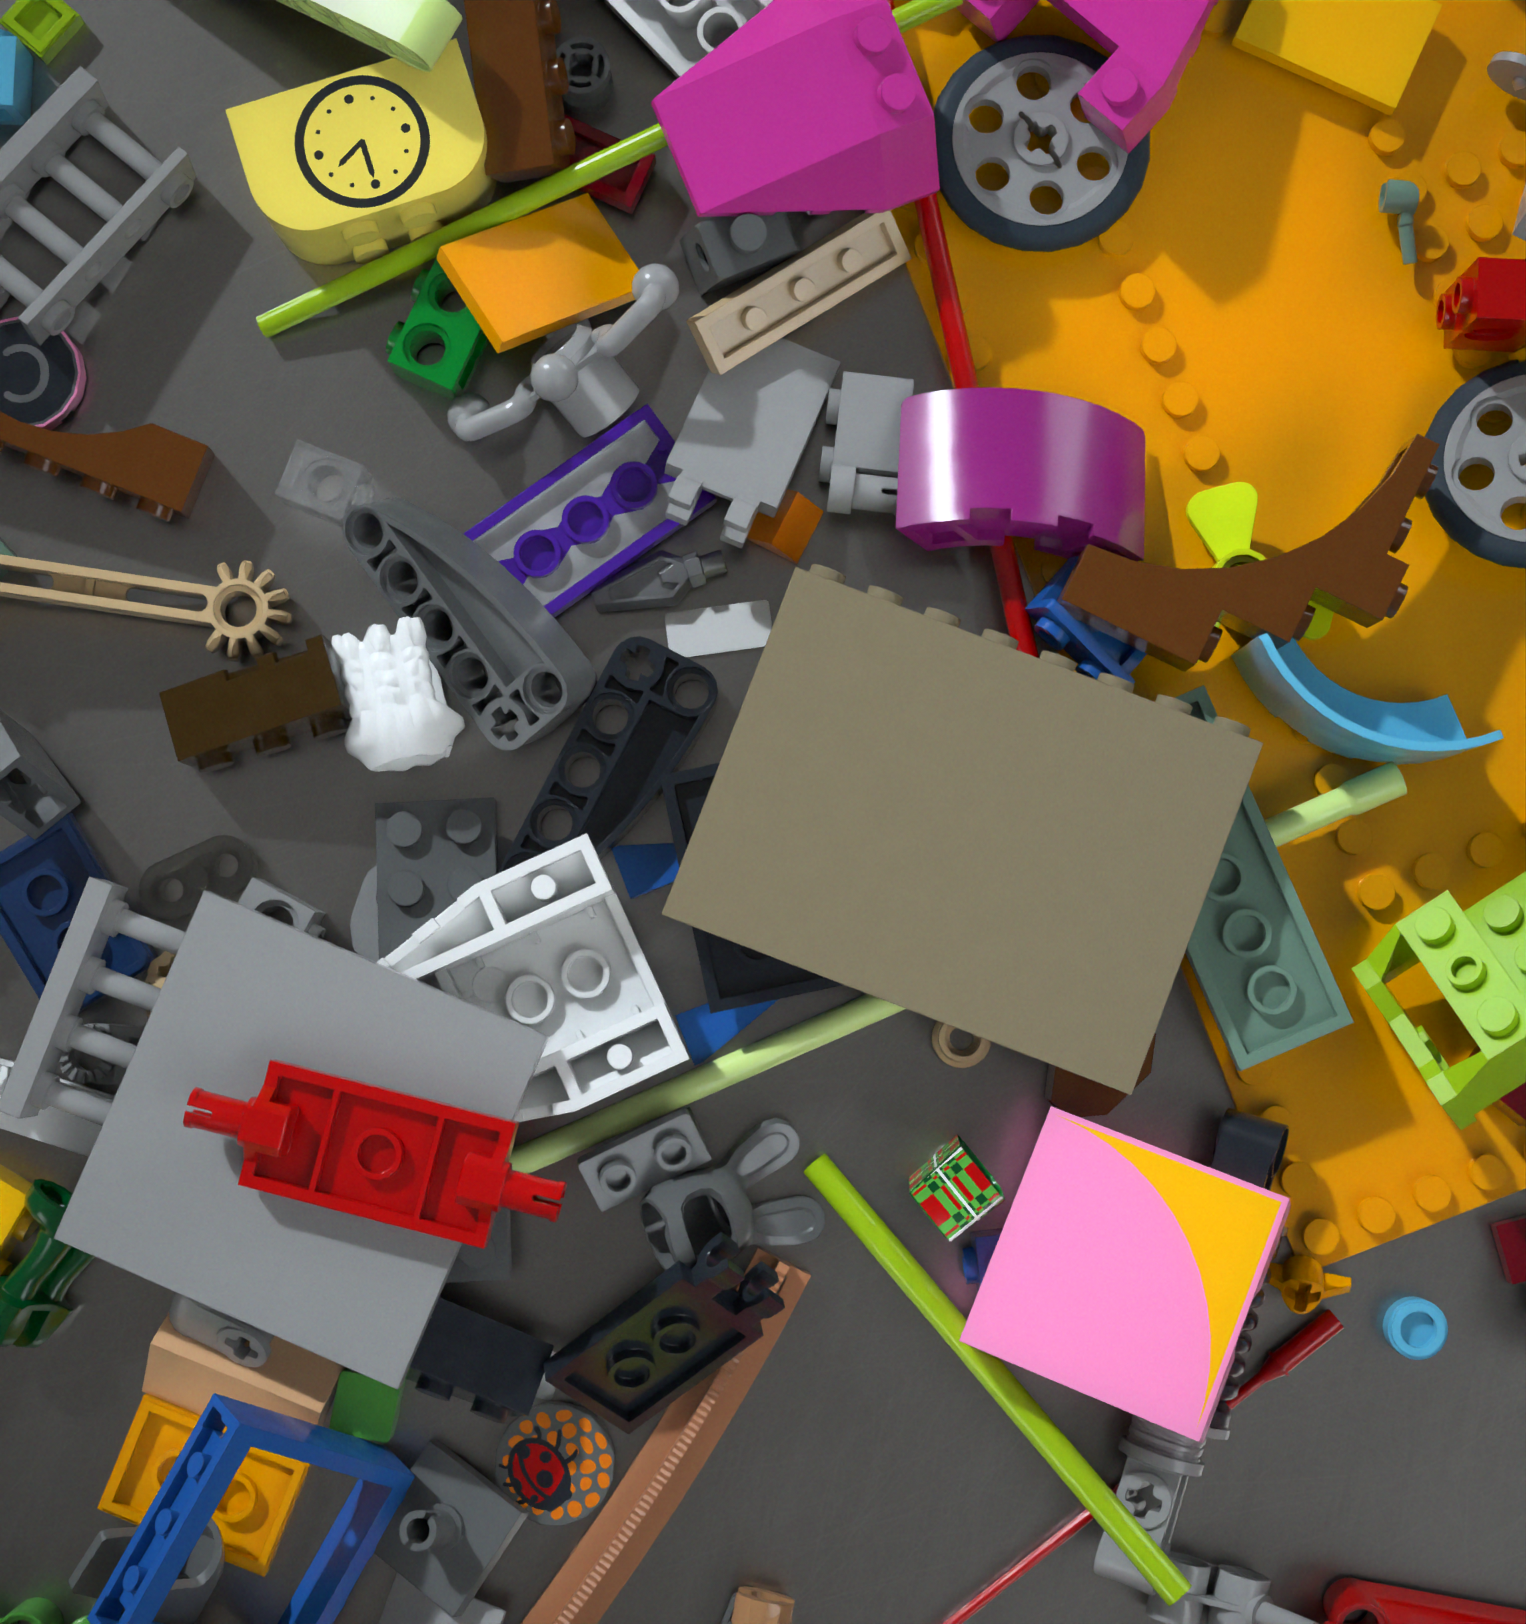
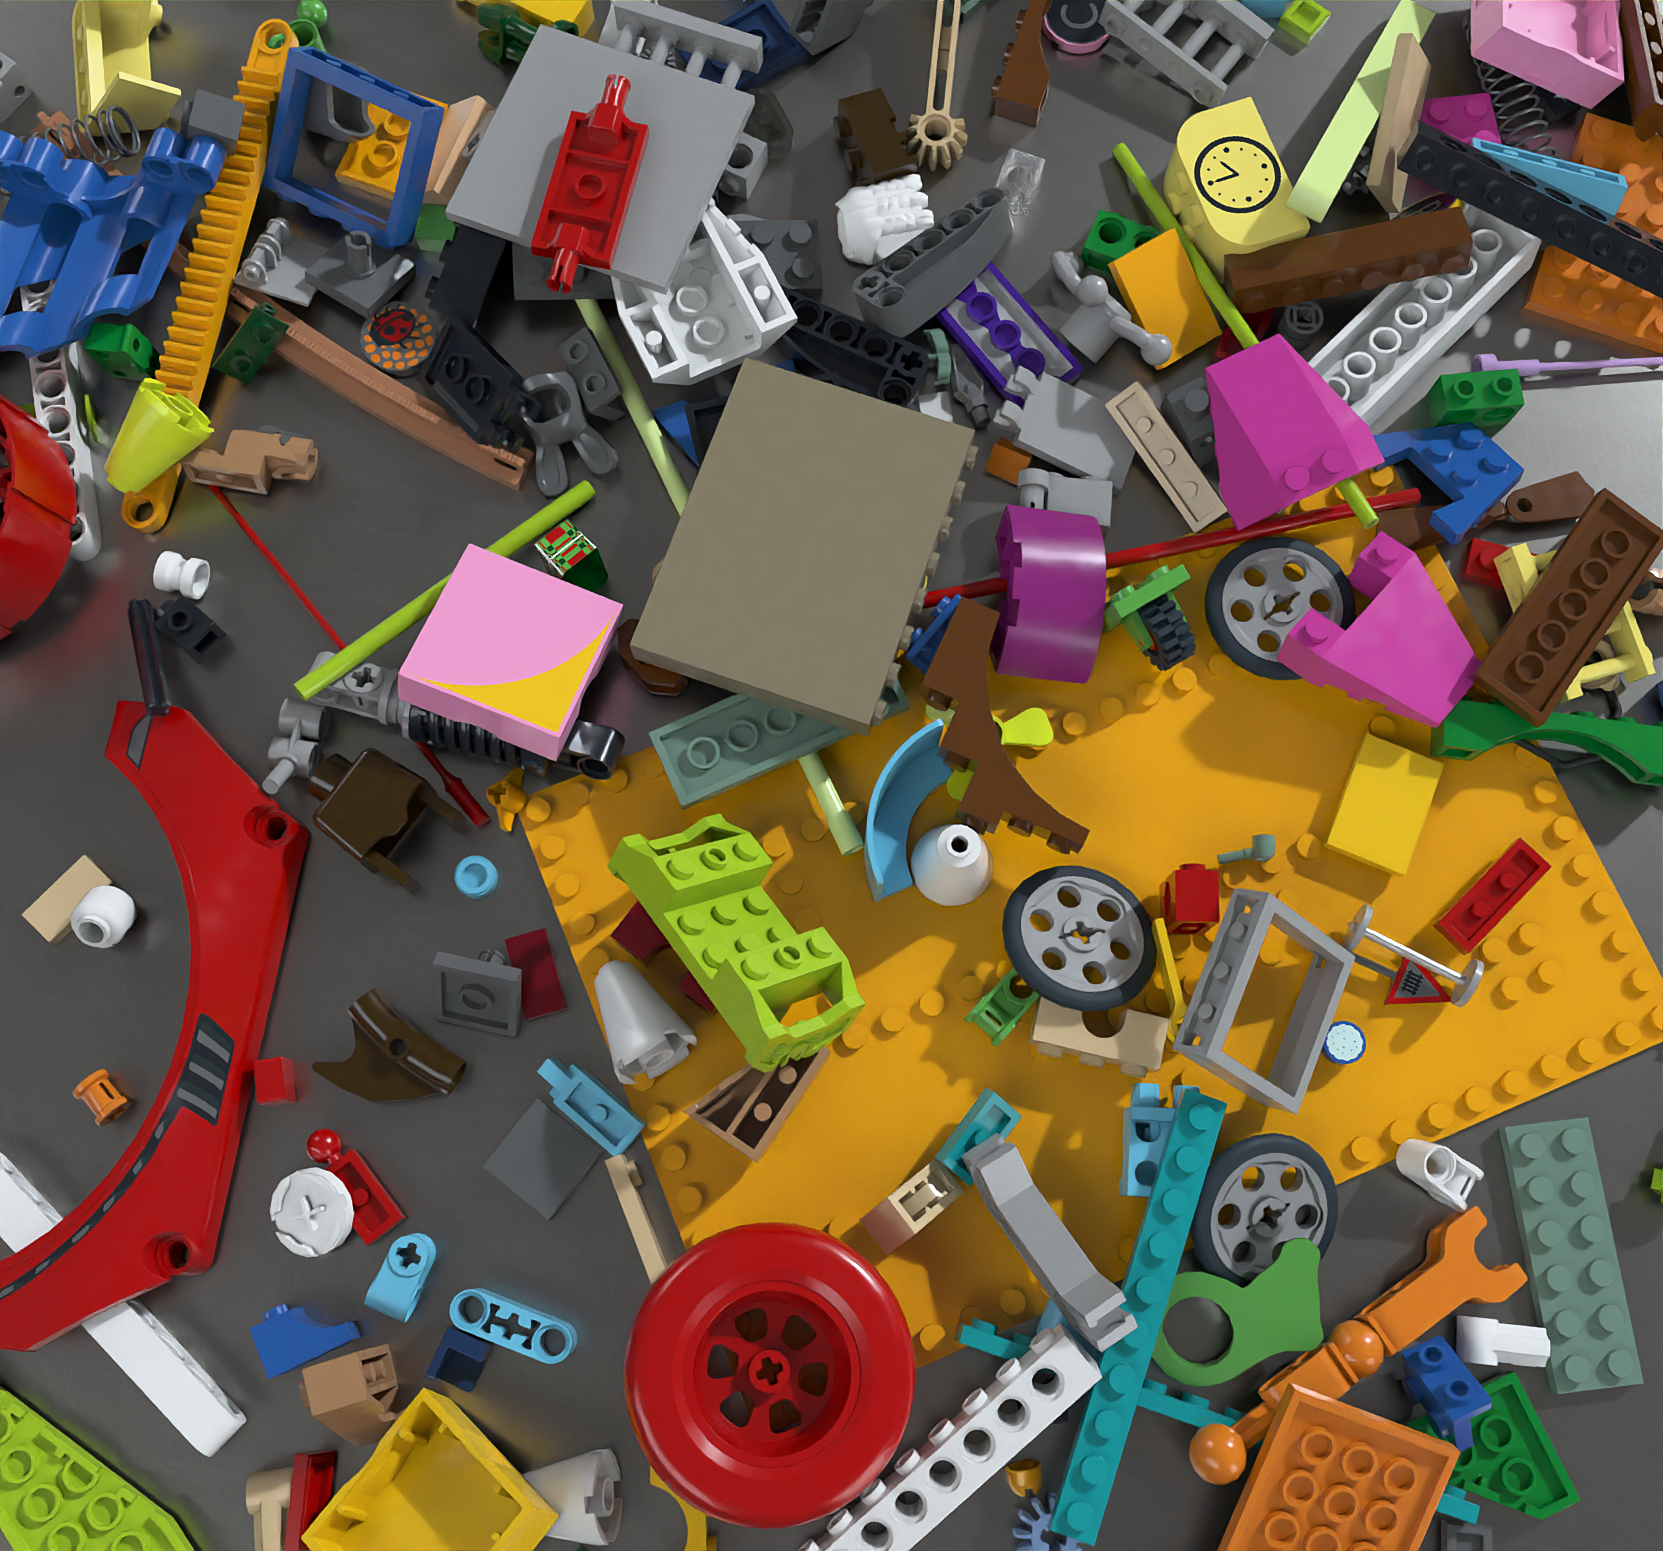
camera: 85 degrees right, 10 degrees down
none -> dark brown piece [307,748,467,894]
none -> white cone [911,824,993,906]
none -> sand green piece [923,328,951,386]
none -> plate [1101,564,1196,671]

